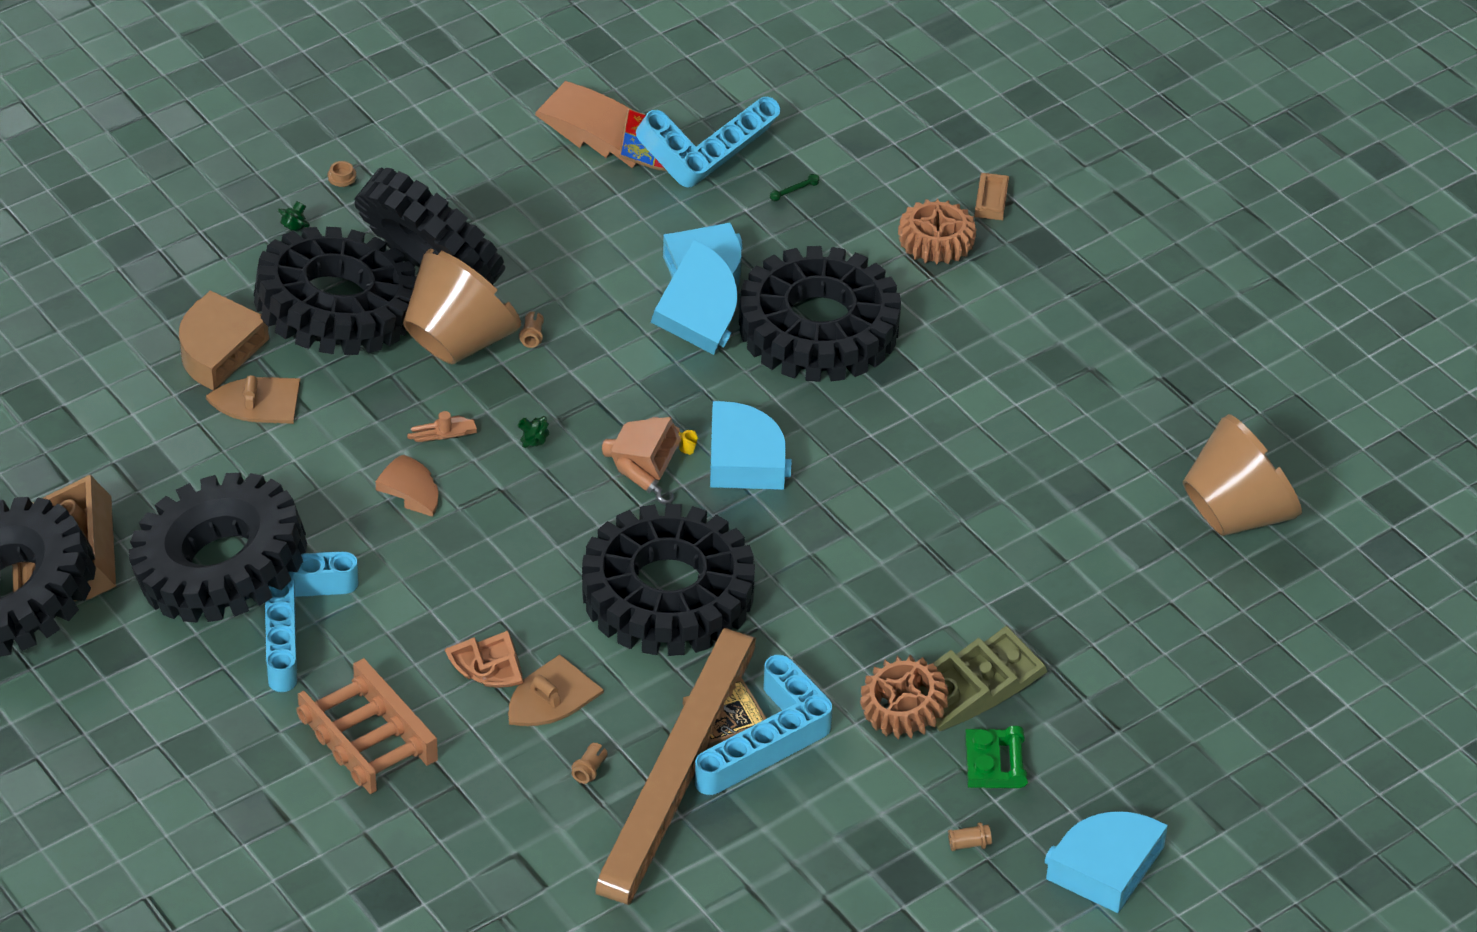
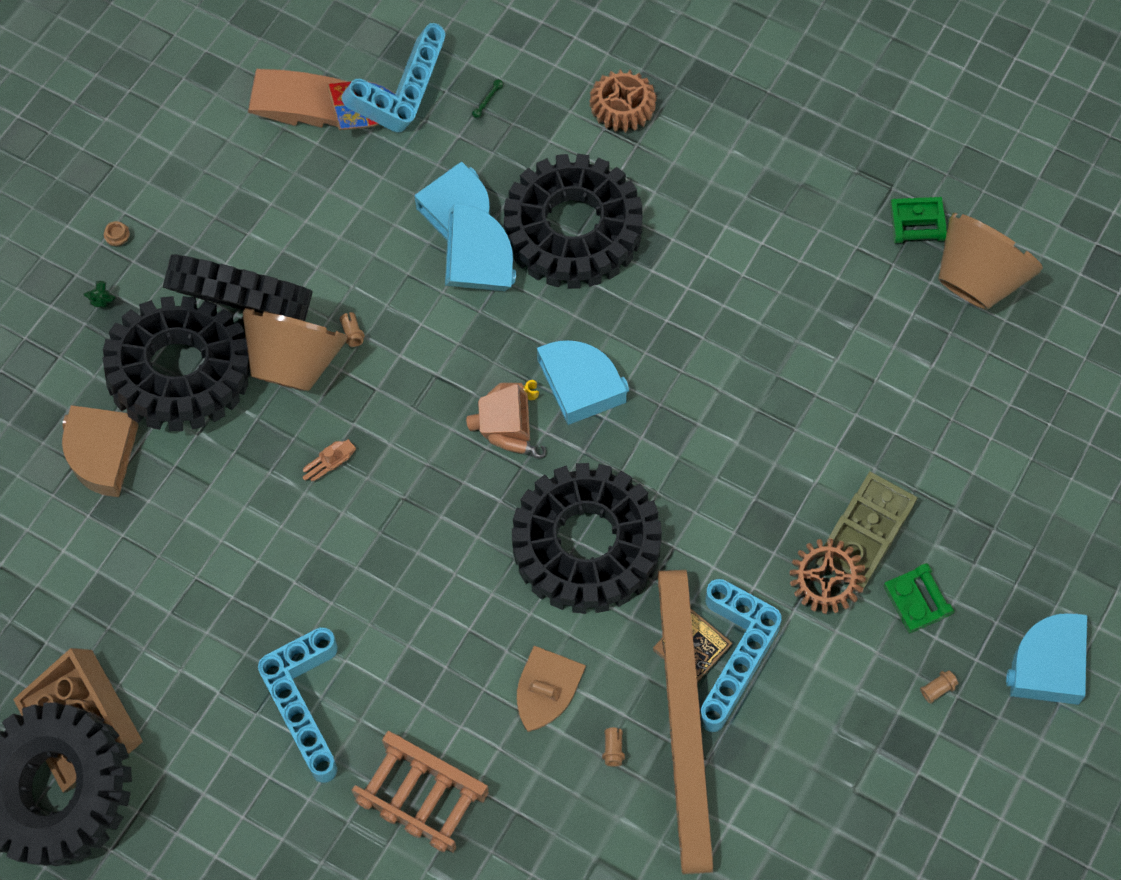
camera: 20 degrees left, 20 degrees up
black tyre [129,472,307,623] -> none
medium nougat shield [206,376,300,424] -> none
nougat brick [375,455,439,517] -> none
nougat brick [445,631,524,688] -> none
dark green plant [518,416,549,448] -> none
medium nougat tile [974,173,1009,220] -> none
none -> green plate [890,197,947,243]

